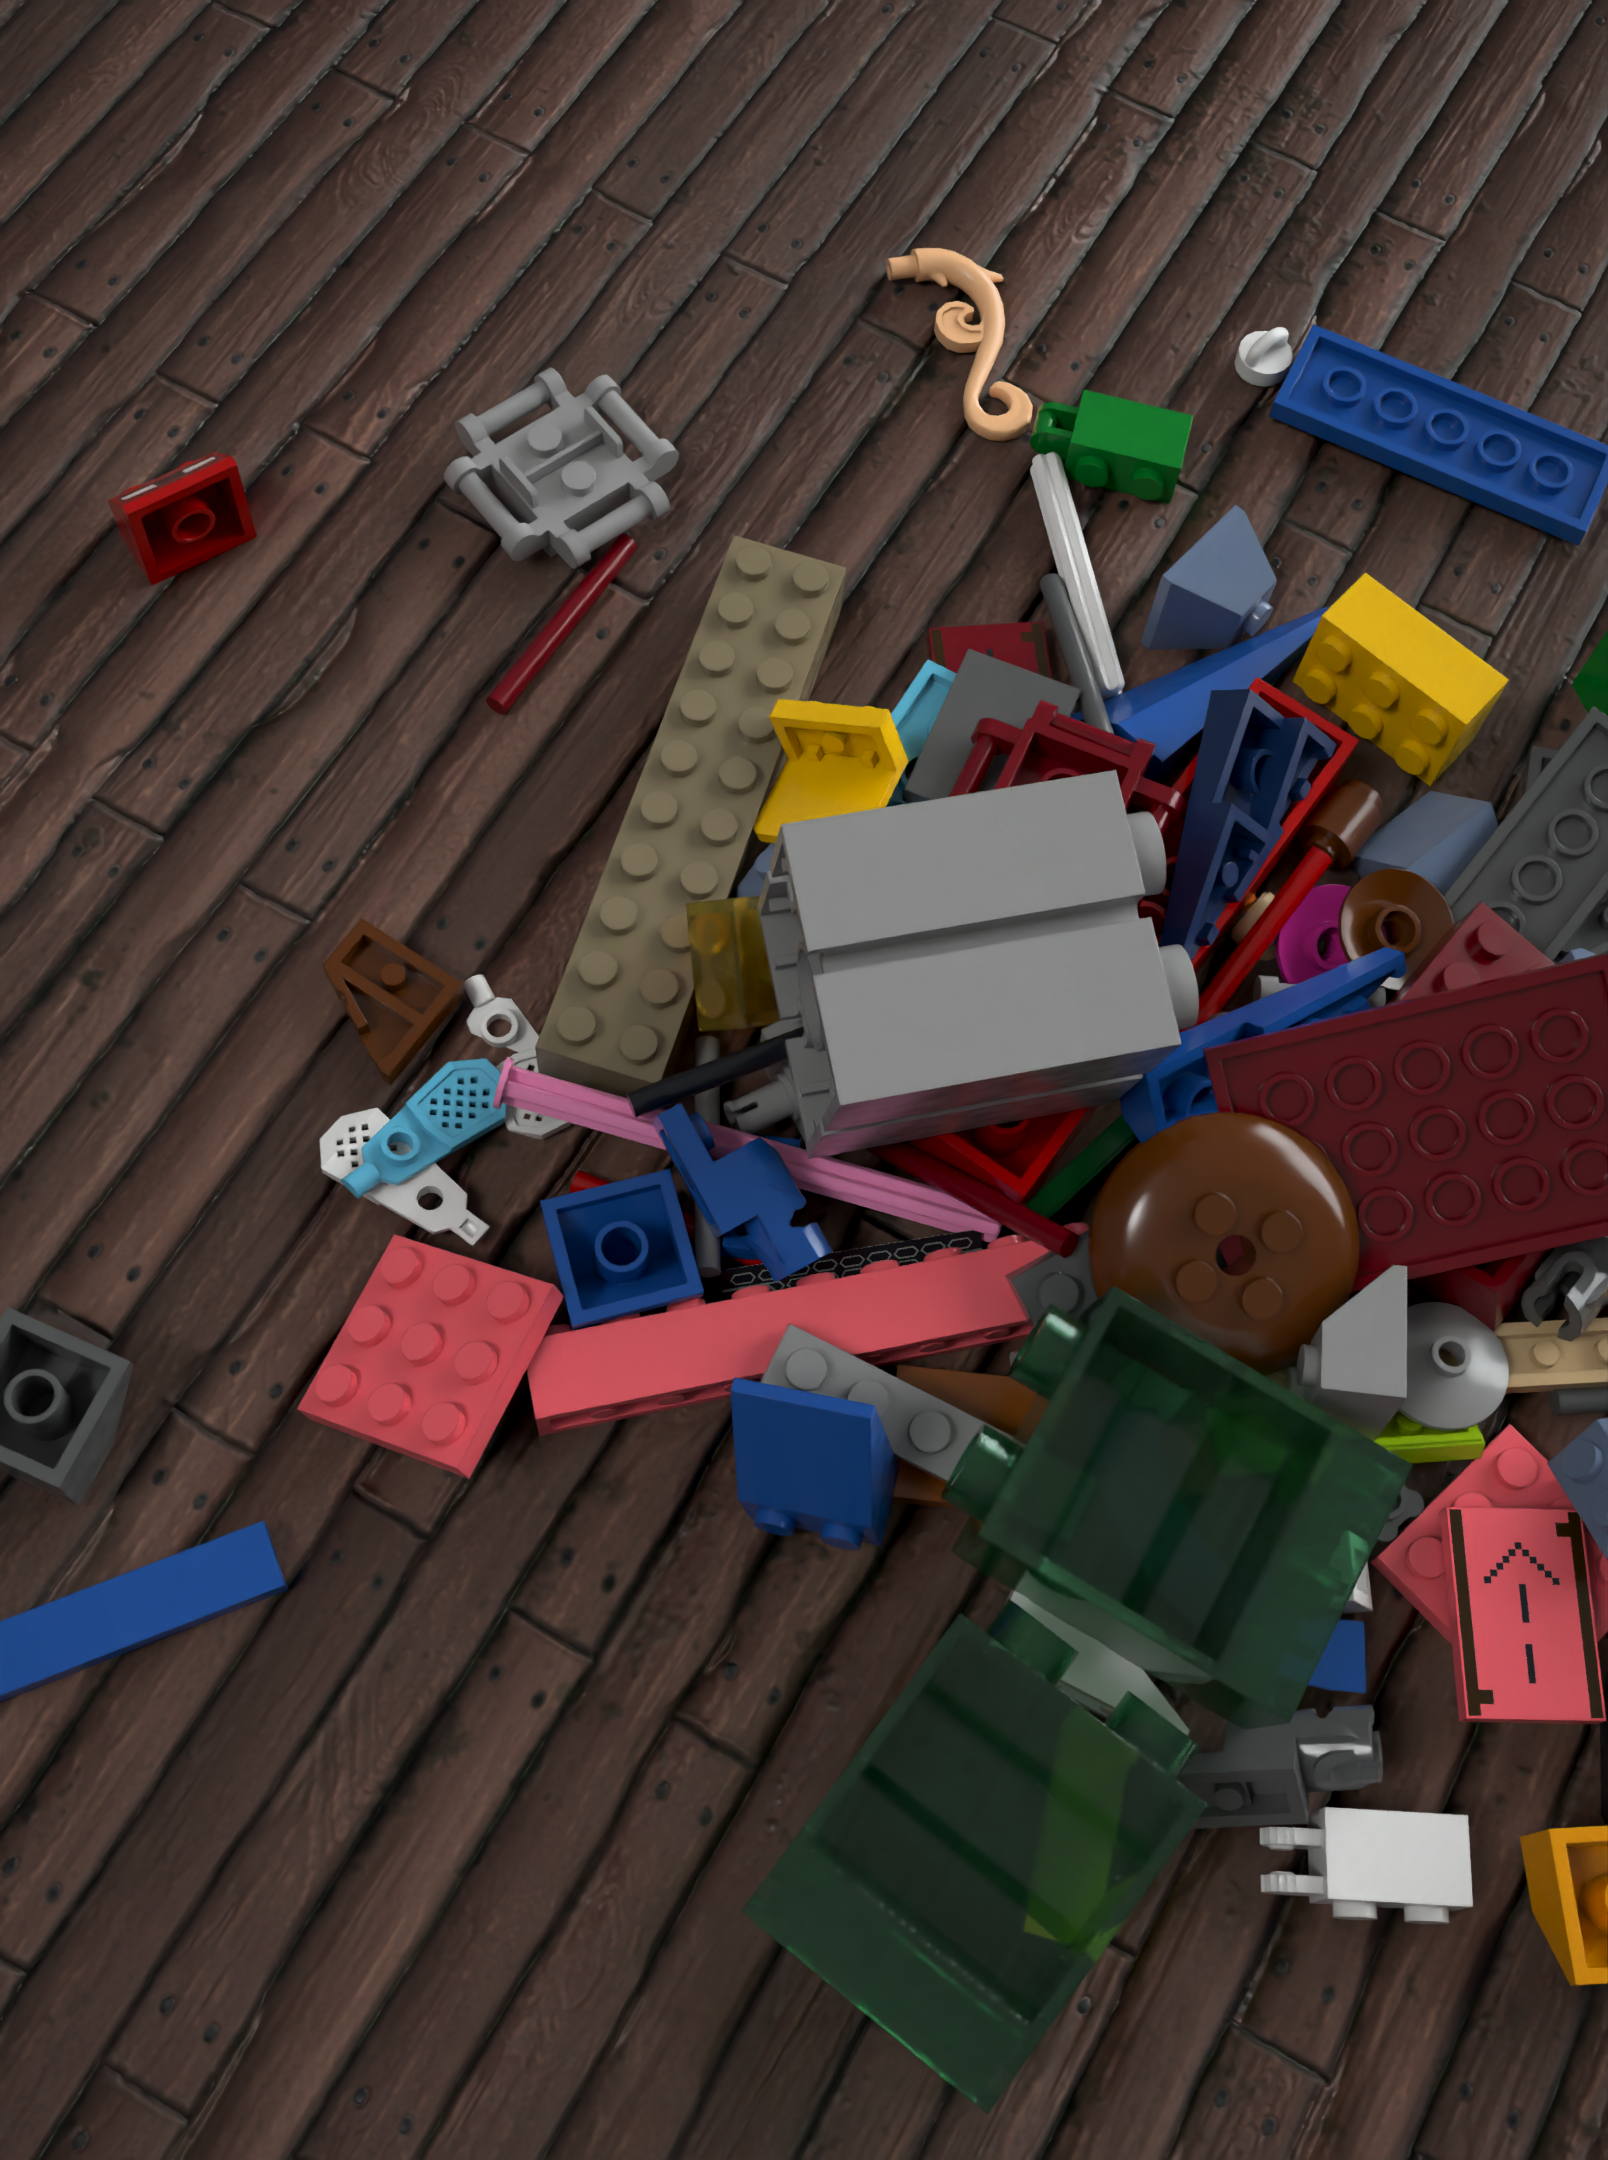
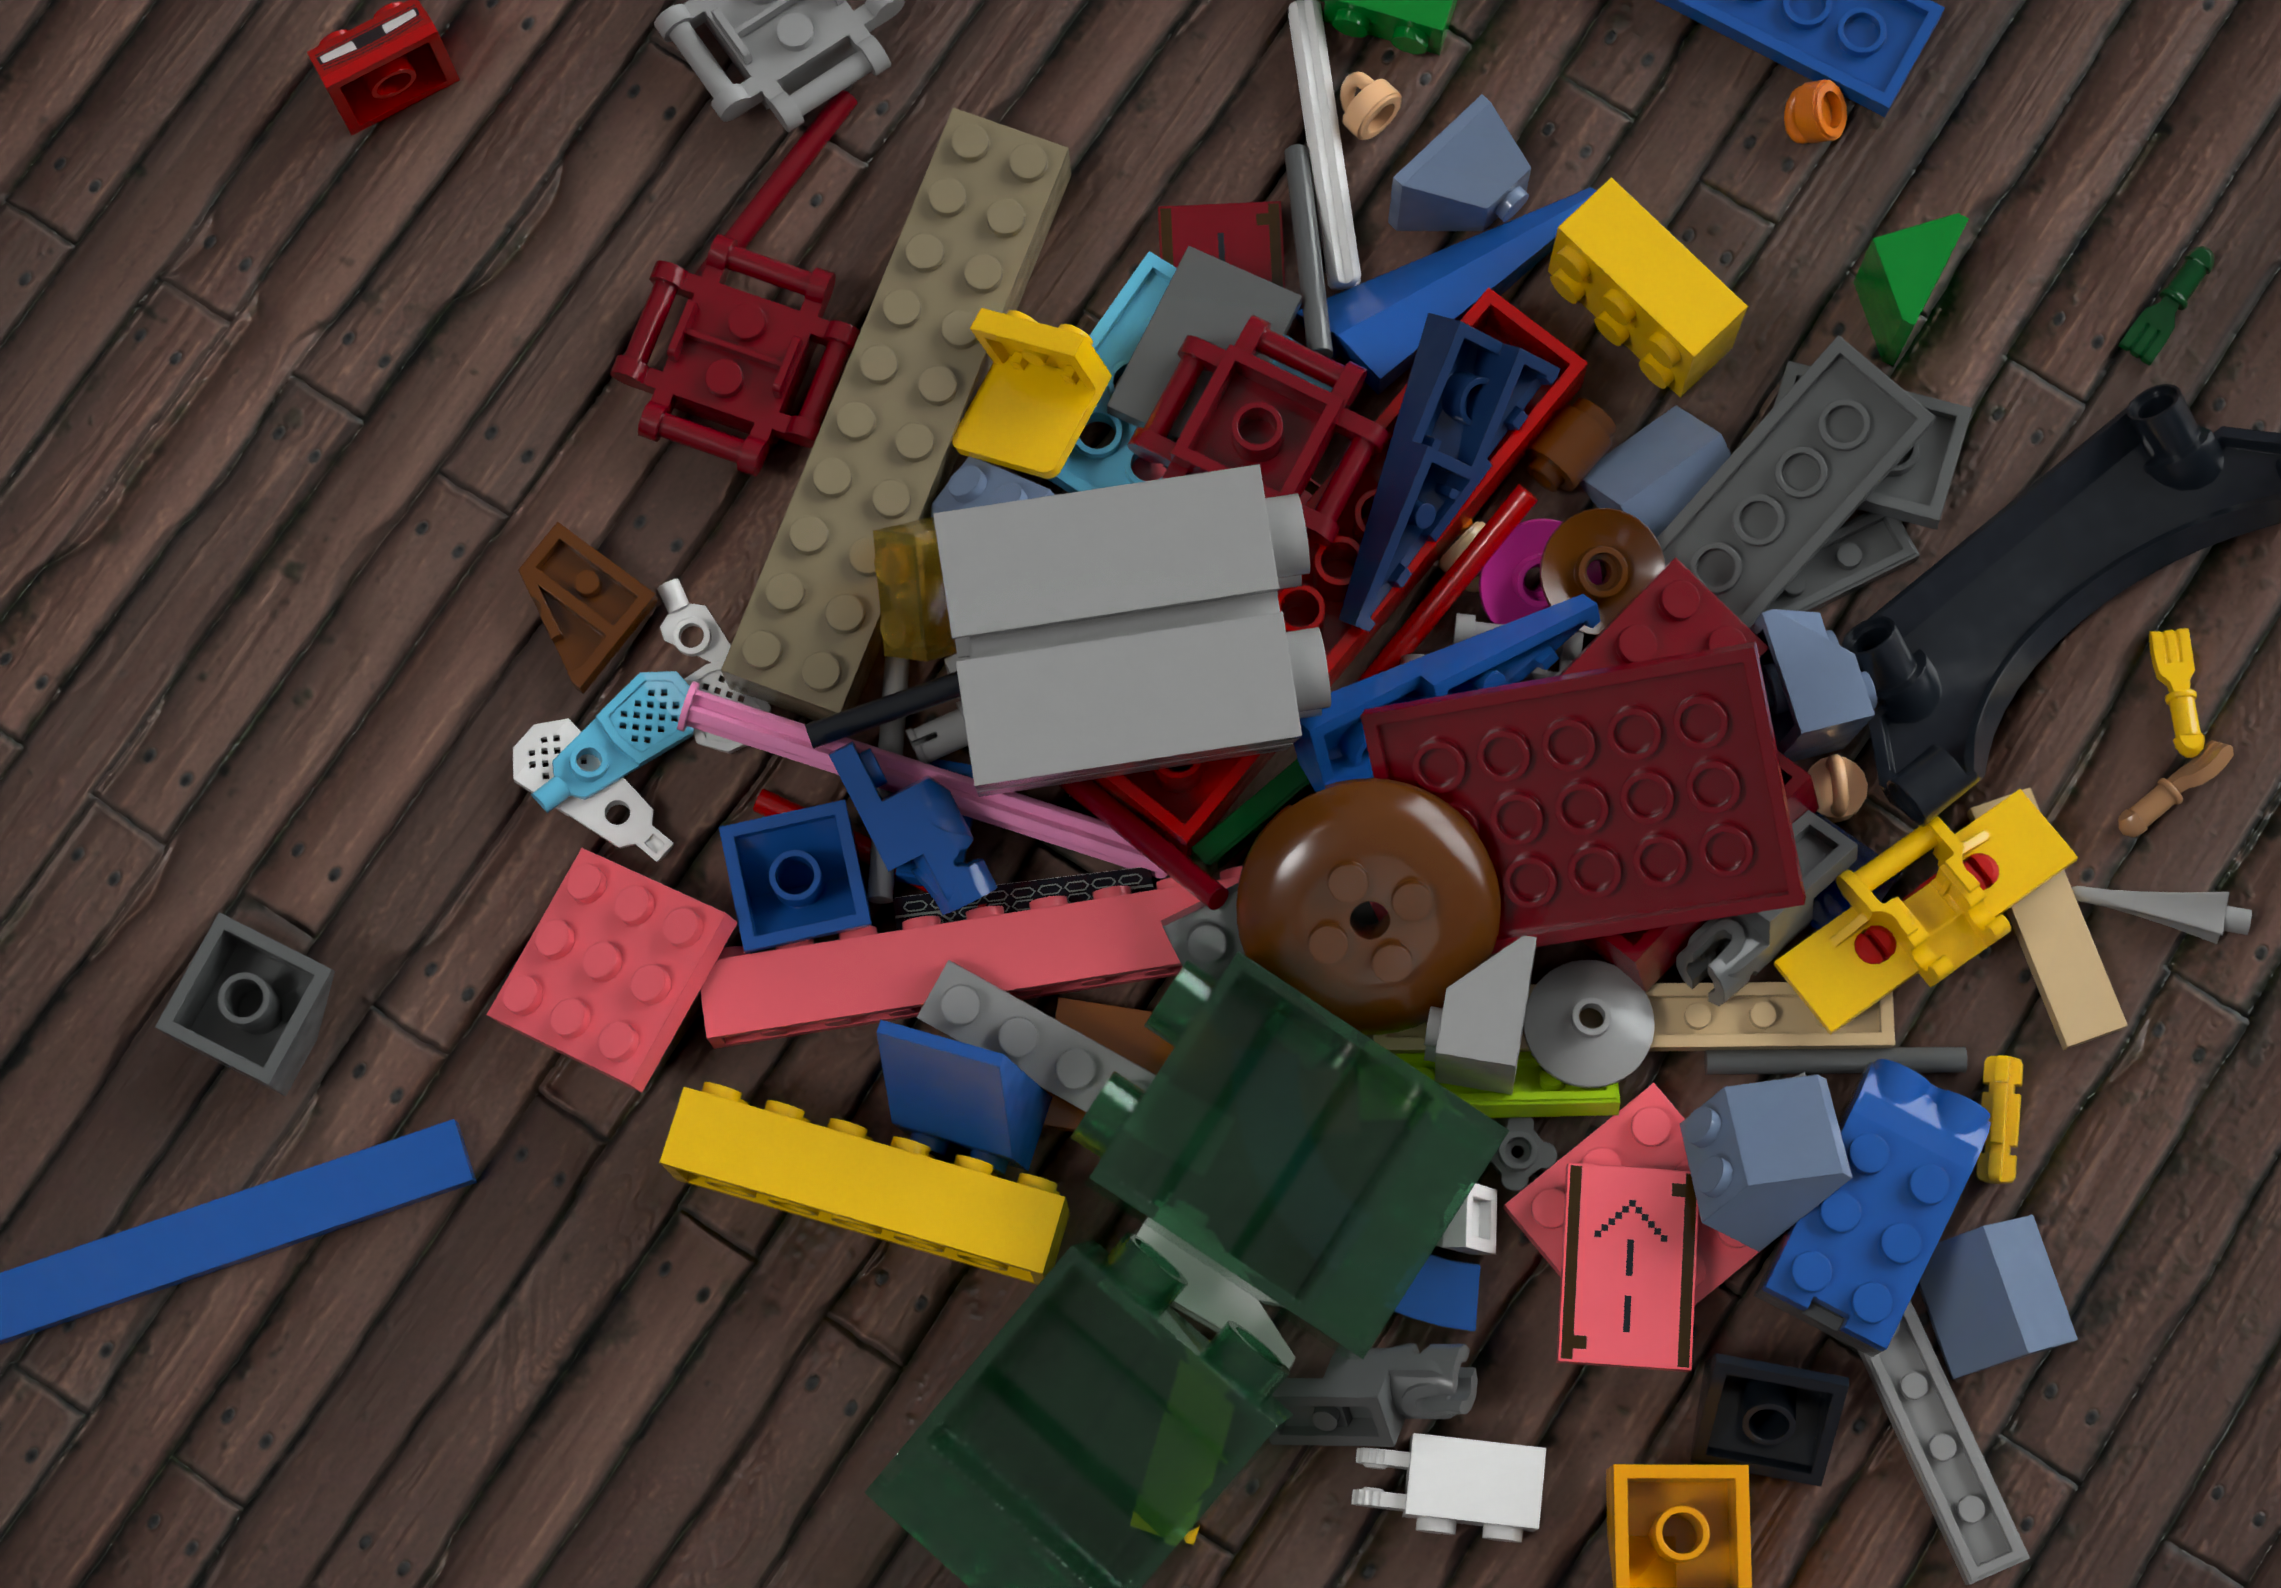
camera: 15 degrees right, 10 degrees up
none -> dark red brick [610,234,861,477]
none -> yellow brick [659,1082,1070,1288]
none -> light nougat tile [1340,71,1402,140]
none -> orange tile [1784,79,1847,144]

